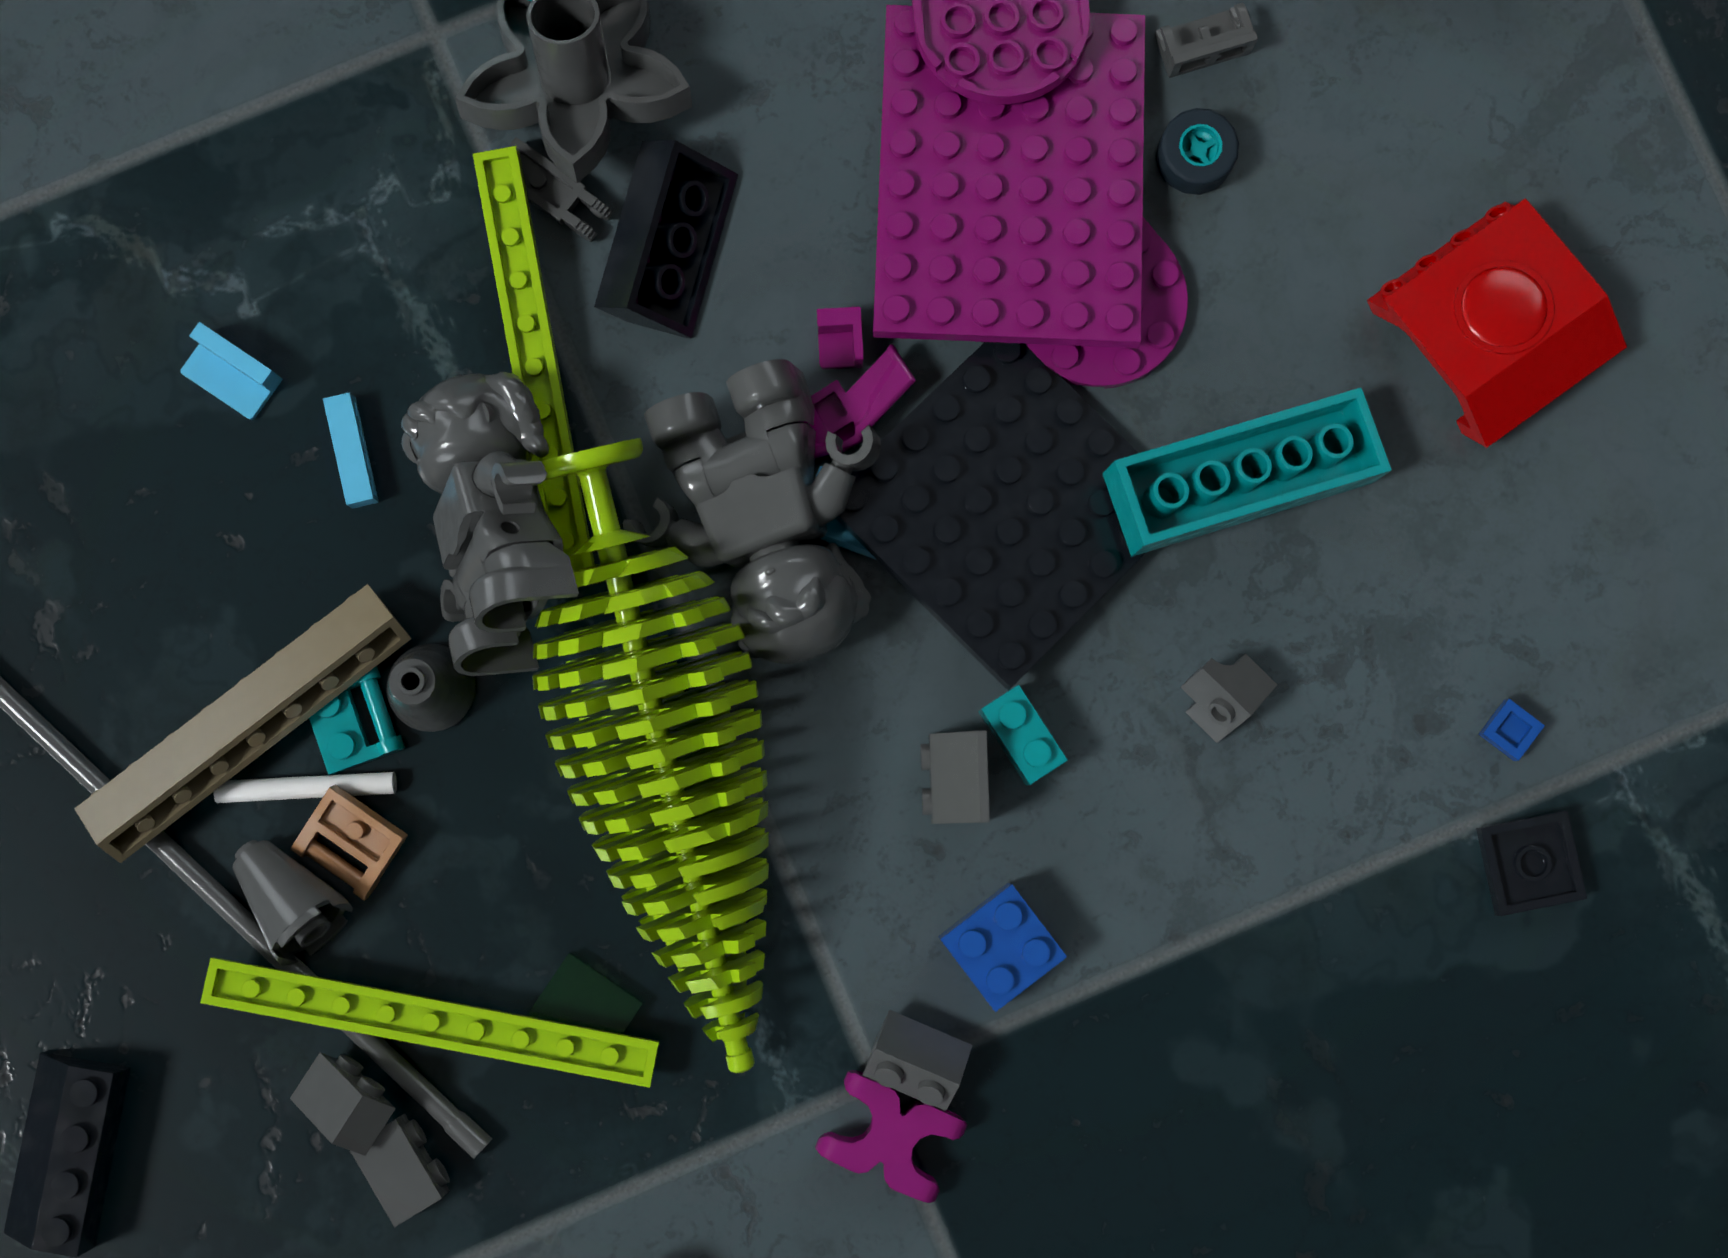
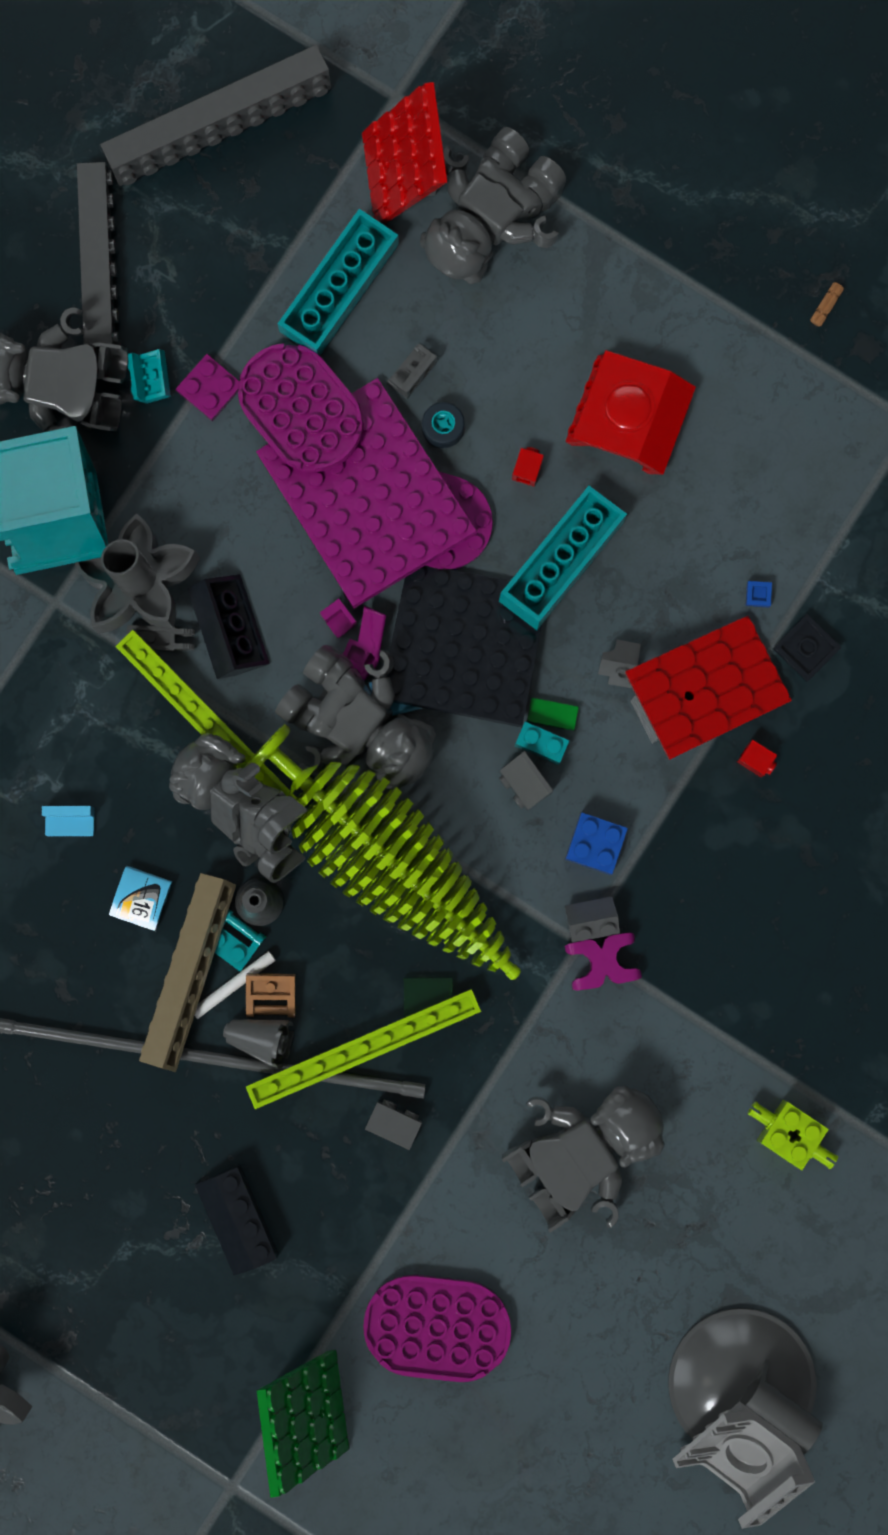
camera: 30 degrees left, 0 degrees up
dark grey brick [290,1052,396,1156] -> none
medium azure piece [323,392,379,509] -> none
none -> slope [109,866,172,931]
none -> red brick [512,447,544,487]
none -> green tile [527,698,579,731]
none -> red piece [625,616,792,760]
none -> red brick [737,740,777,777]

